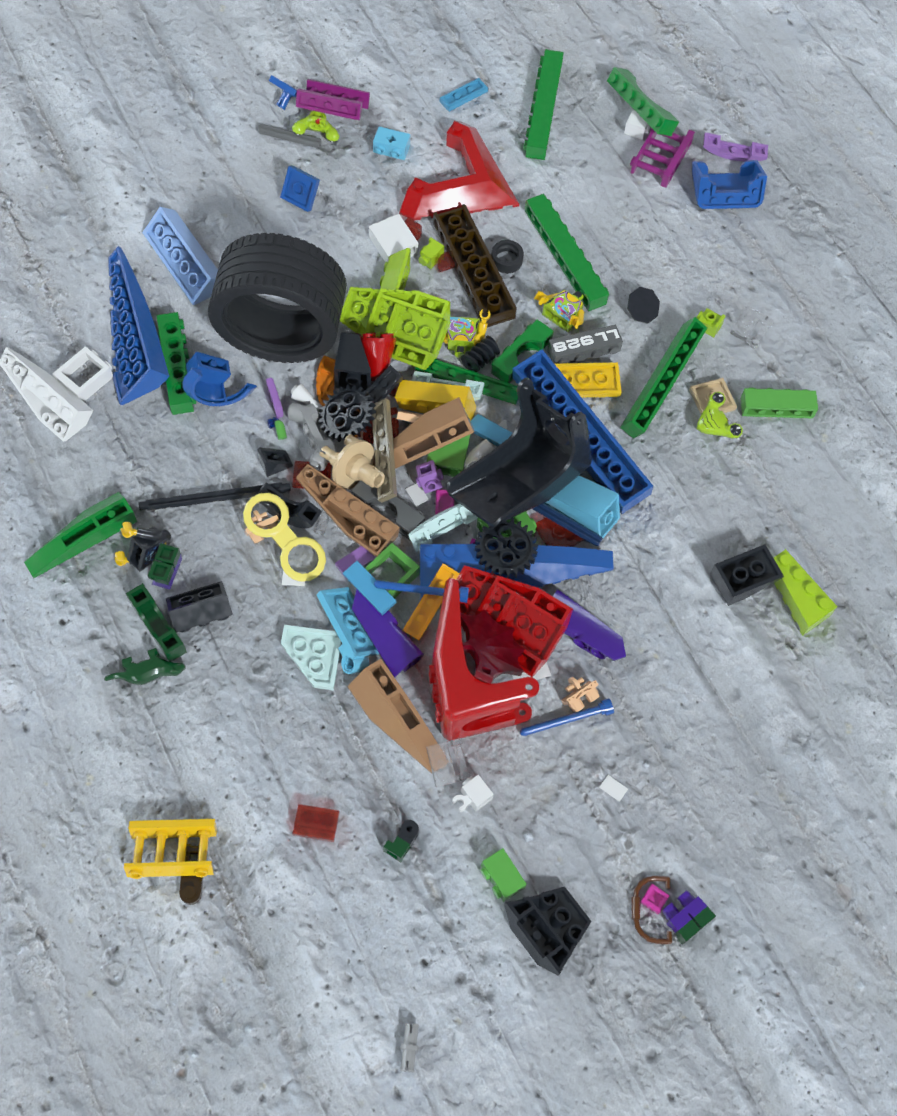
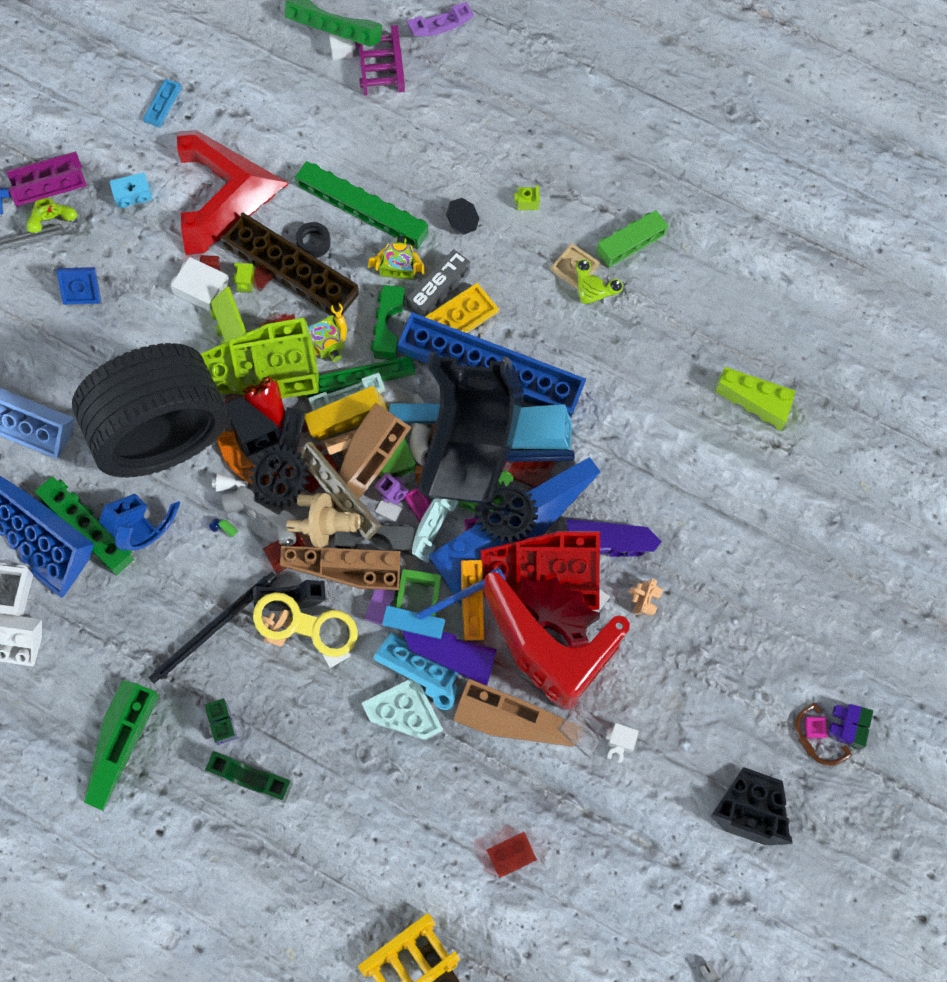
camera: 35 degrees left, 5 degrees up
dark green animal [104,648,186,685] -> none
black torso [114,522,171,572] -> none
black slope [166,581,233,633] -> none
black slope [257,447,293,477] -> none
medium lavender tile [266,378,283,418] -> none
leg [383,820,419,863] -> none
black piece [461,335,500,372] -> none
bright green brick [480,848,527,902] -> none
blue piece [520,698,614,736] -> none
green brick [523,49,564,160] -> none
white sticker [599,775,628,802] -> none
green brick [620,317,707,439] -> none
blue windscreen [691,160,767,209] -> none
black slope [710,544,784,606] -> none

